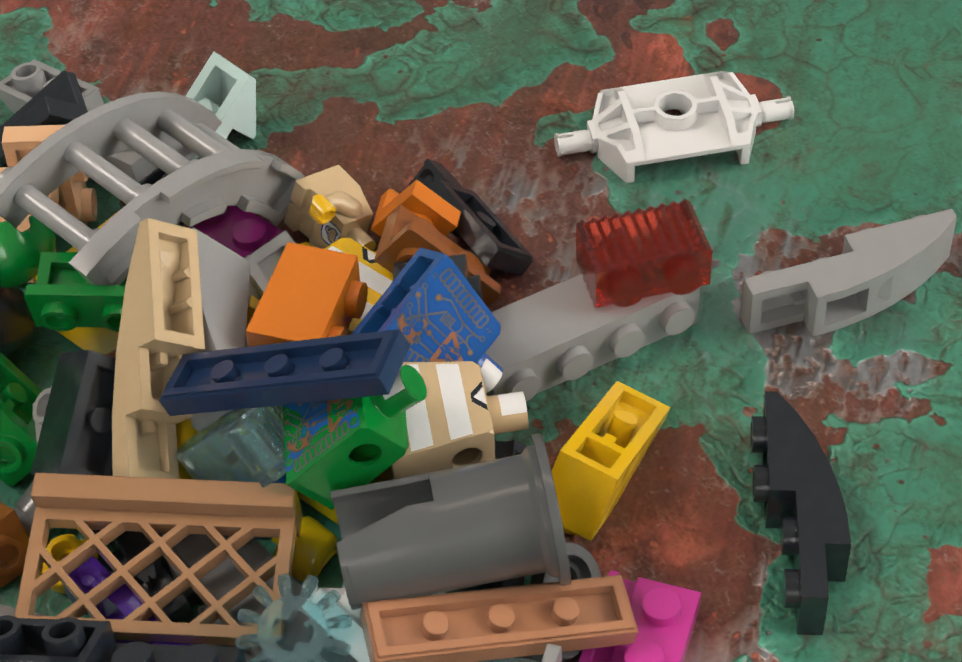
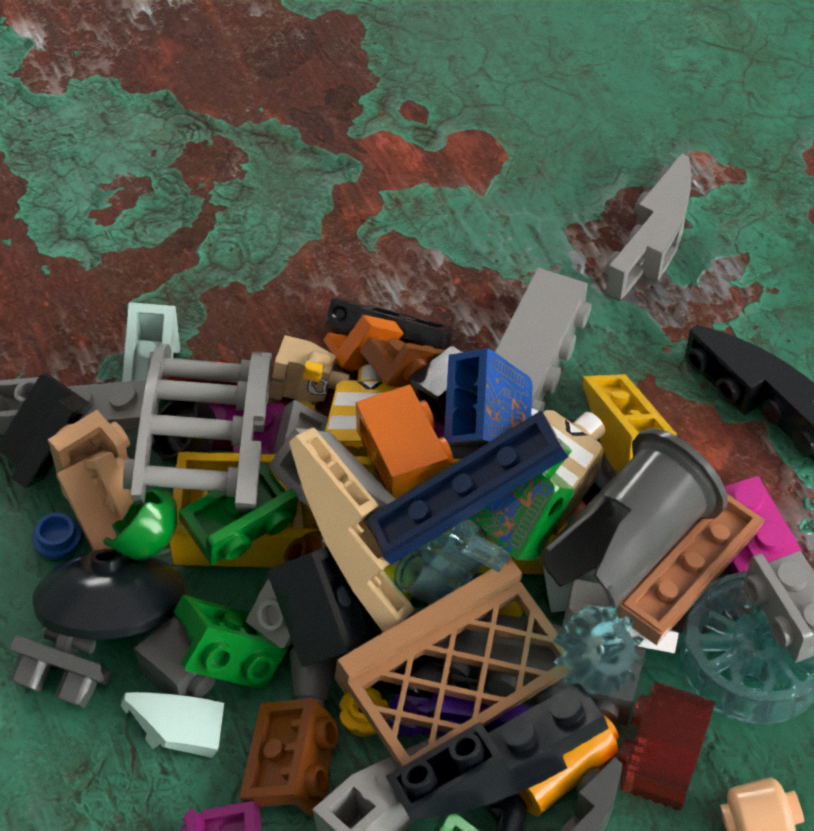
camera: 40 degrees left, 5 degrees up
white plate [554,71,794,183] -> none
clear red brick [576,199,713,308] -> none

